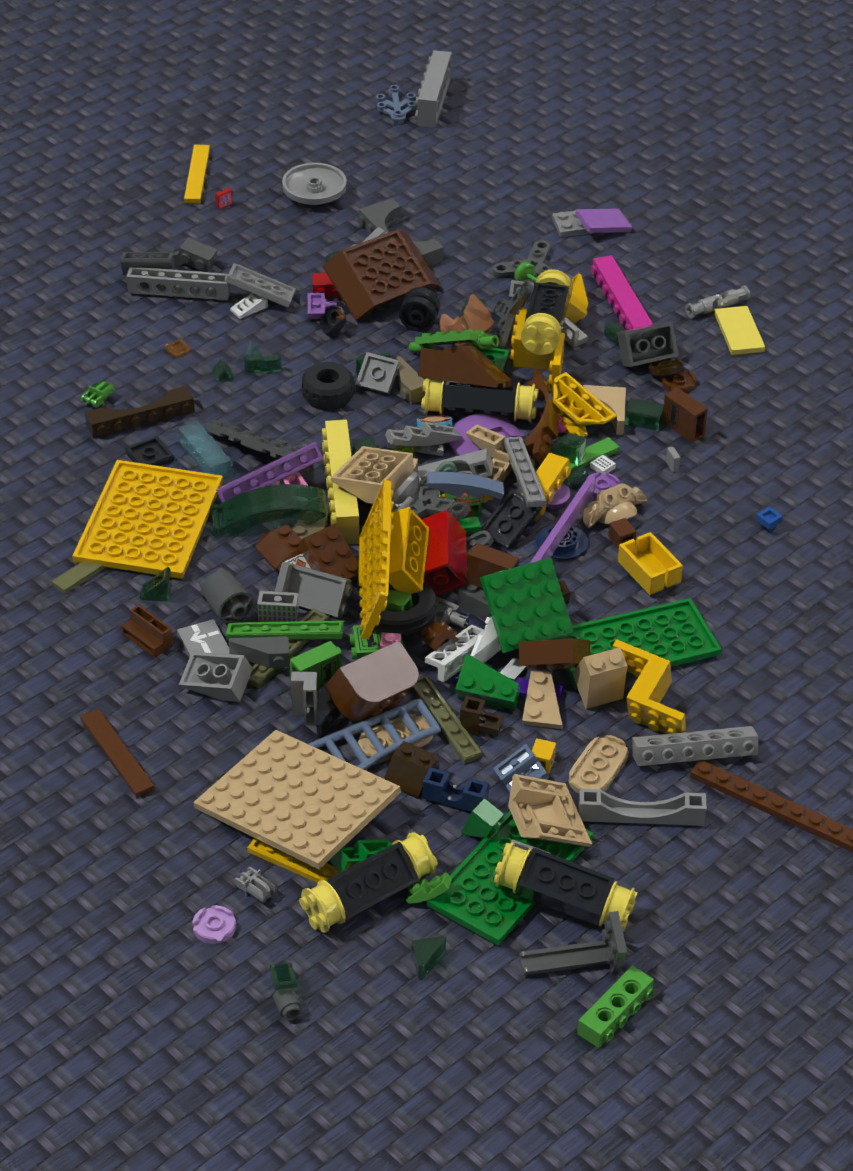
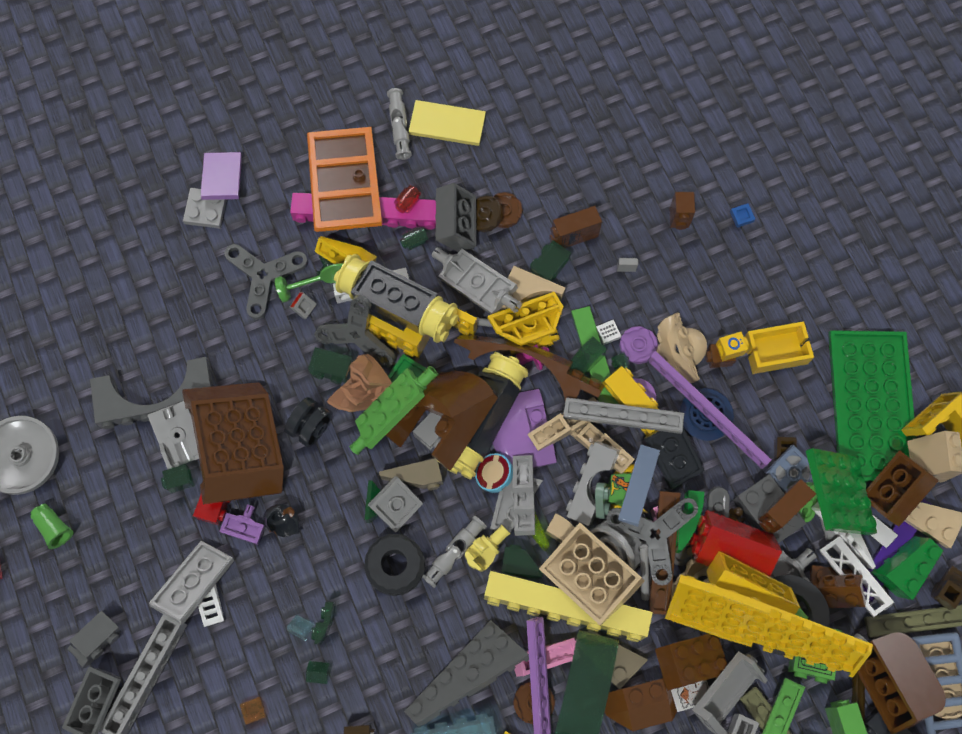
camera: 70 degrees left, 30 degrees up
none -> bright green plant [30,504,73,549]
none -> door [307,127,382,232]
none -> clear red brick [394,185,421,213]
none -> light grey piece [422,515,487,588]
none -> light grey plate [432,247,522,315]
none -> light yellow piece [464,524,510,572]
none -> reddish brown brick [669,192,695,230]
none -> yellow brick [716,332,749,362]

